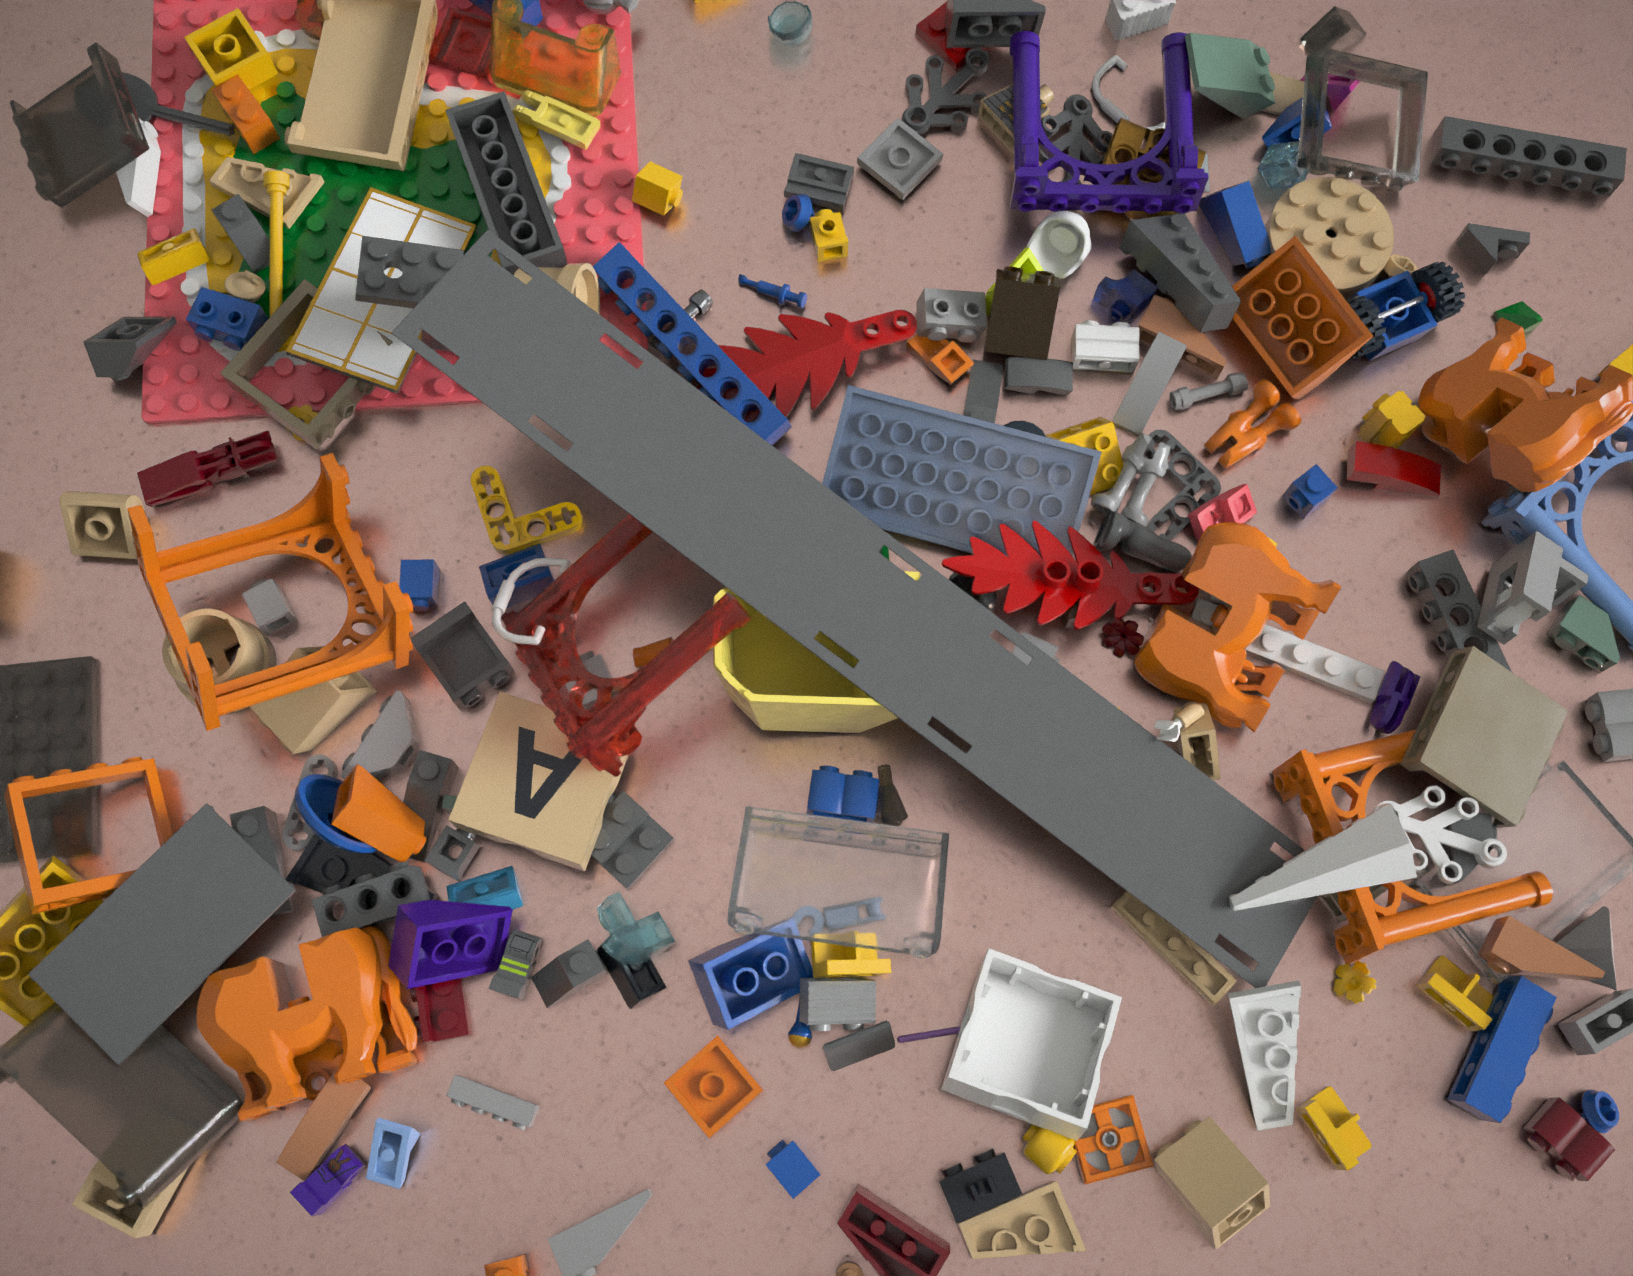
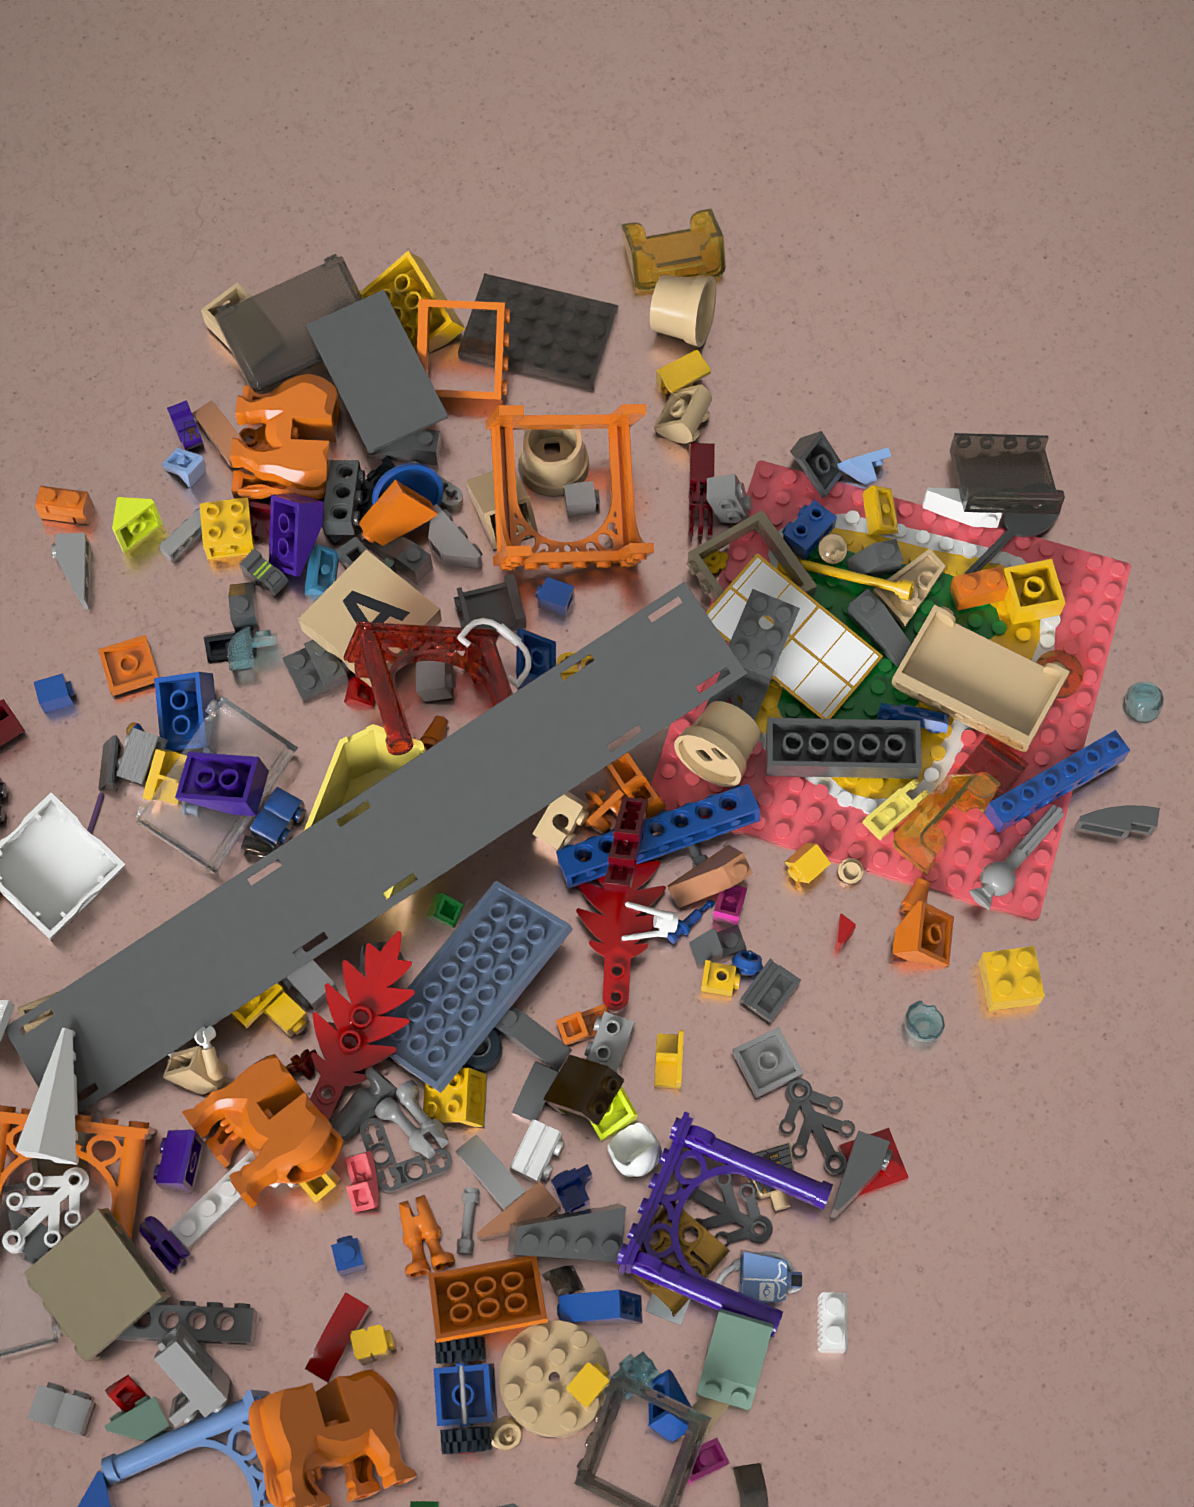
camera: 115 degrees right, 5 degrees down
none -> red slope [105,1375,147,1413]
none -> neon yellow slope [112,497,163,553]
none -> dark purple slope [153,1130,204,1194]
none -> dark purple slope [175,752,269,817]
none -> yellow bracket [200,498,256,560]
none -> yellow brick [265,992,309,1038]
none -> red slope [344,676,378,708]
none -> clear smoke slope [542,1265,585,1297]
none -> yellow brick [566,1362,610,1409]
none -> dark red slope [604,797,648,893]
none -> white plant [621,902,678,941]
none -> yellow panel [654,1030,684,1089]
none -> yellow panel [656,349,711,393]
none -> nougat slope [667,845,753,908]
none -> dark grey slope [689,926,747,967]
none -> light grey brick [707,474,753,523]
none -> dark pink slope [713,885,747,926]
none -> medium blue torso [739,1250,802,1303]
none -> red slope [835,914,856,951]
none -> light blue slope [837,447,891,485]
none -> tan plate [838,858,864,884]
none -> dark grey slope [847,589,912,667]
none -> blue hinge [878,703,949,733]
none -> orange slope [893,901,954,966]
none -> orange cone [901,878,931,915]

